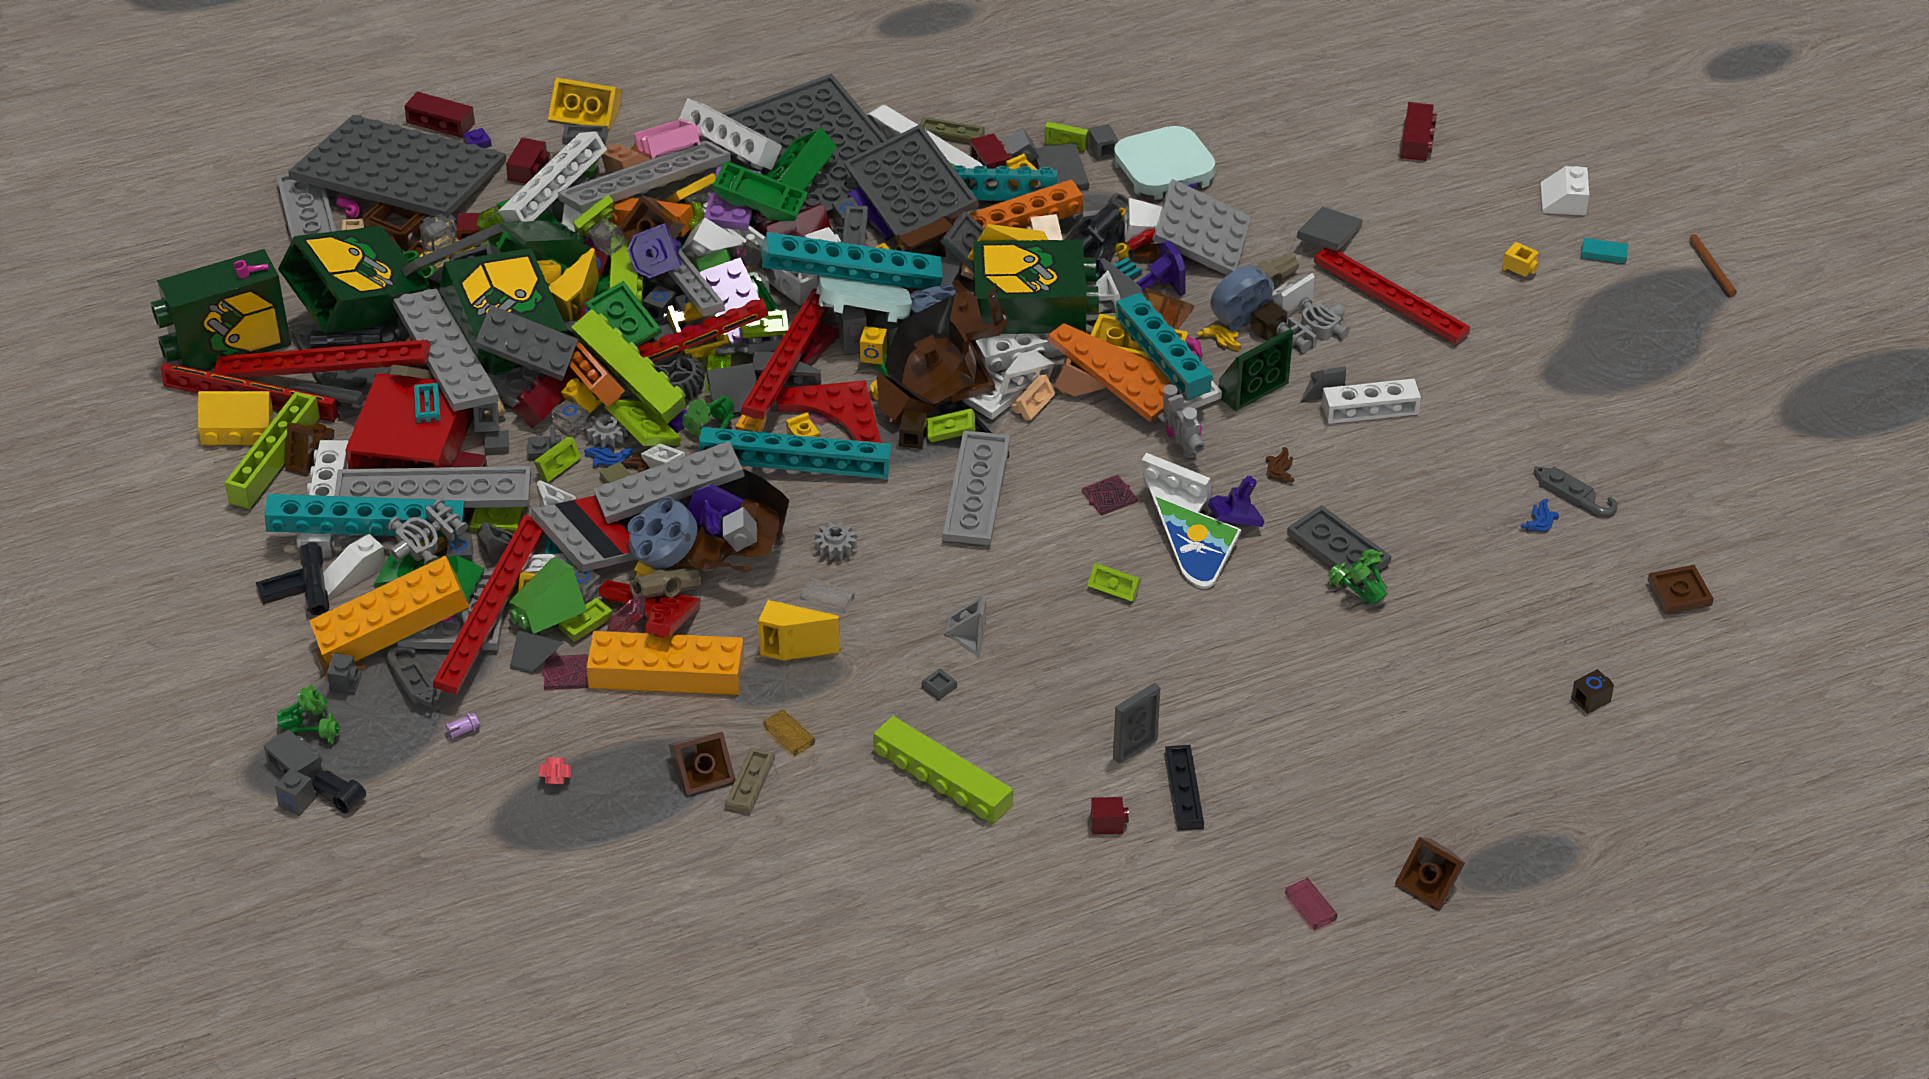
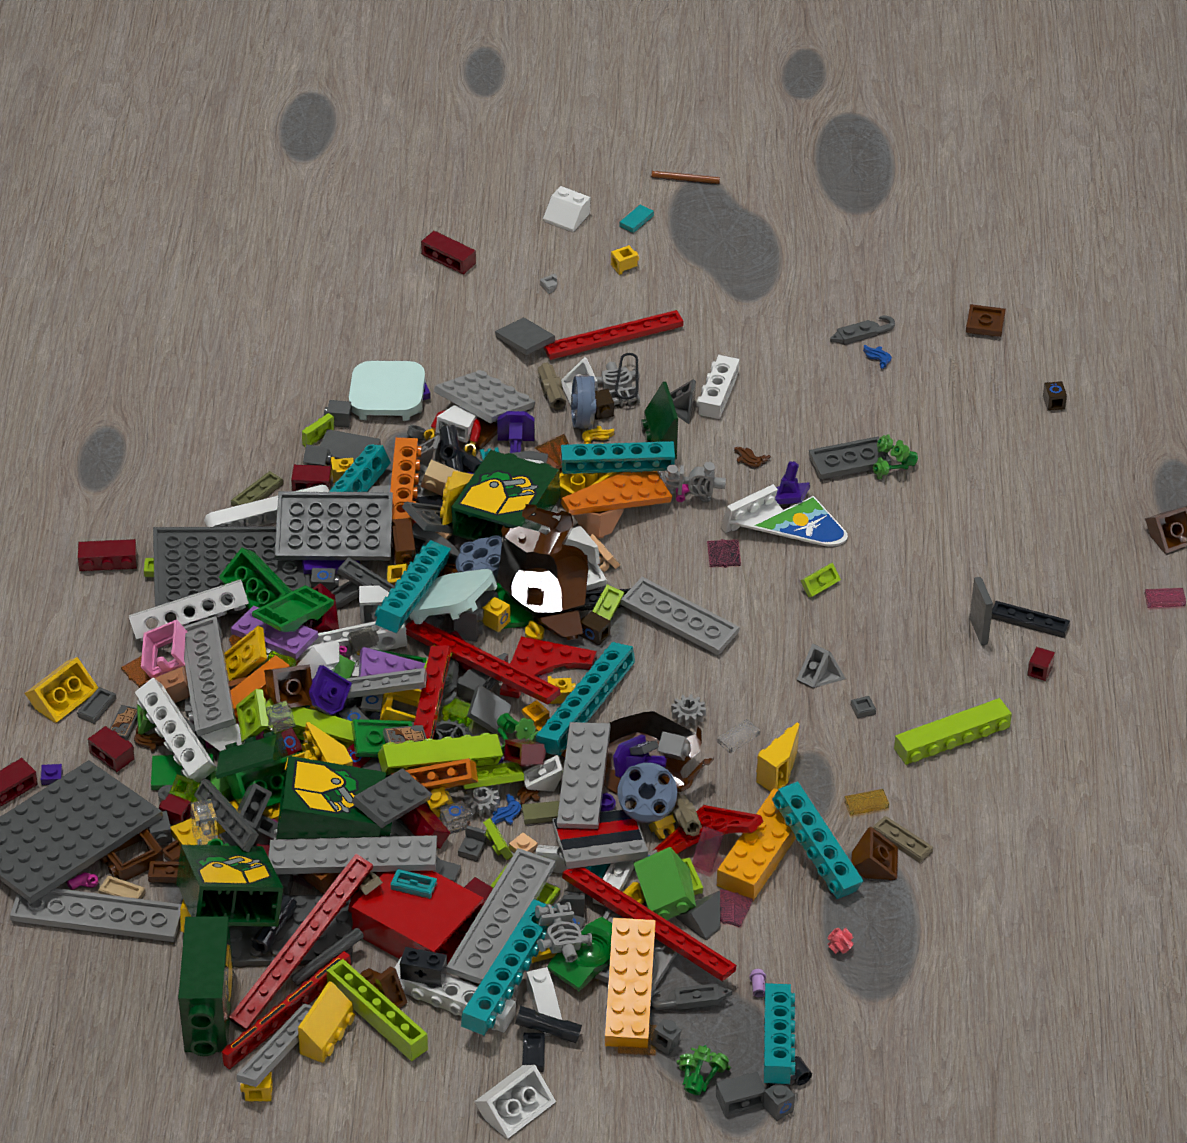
camera: 65 degrees left, 0 degrees up
dark pink hand [234,260,268,279] -> none
none -> dark red brick [78,539,137,571]
none -> light grey plate [237,1004,312,1087]
none -> yellow brick [240,1071,273,1101]
none -> tile [383,725,427,744]
none -> black brick [400,947,447,987]
none -> white slope [474,1065,556,1138]
none -> dark red brick [504,739,546,767]
none -> light nougat plate [509,833,538,853]
none -> light grey tile [540,274,557,294]
none -> black piece [615,353,638,400]
none -> dark grey tile [629,740,659,755]
none -> teal brick [764,983,795,1084]
none -> teal brick [772,781,863,899]

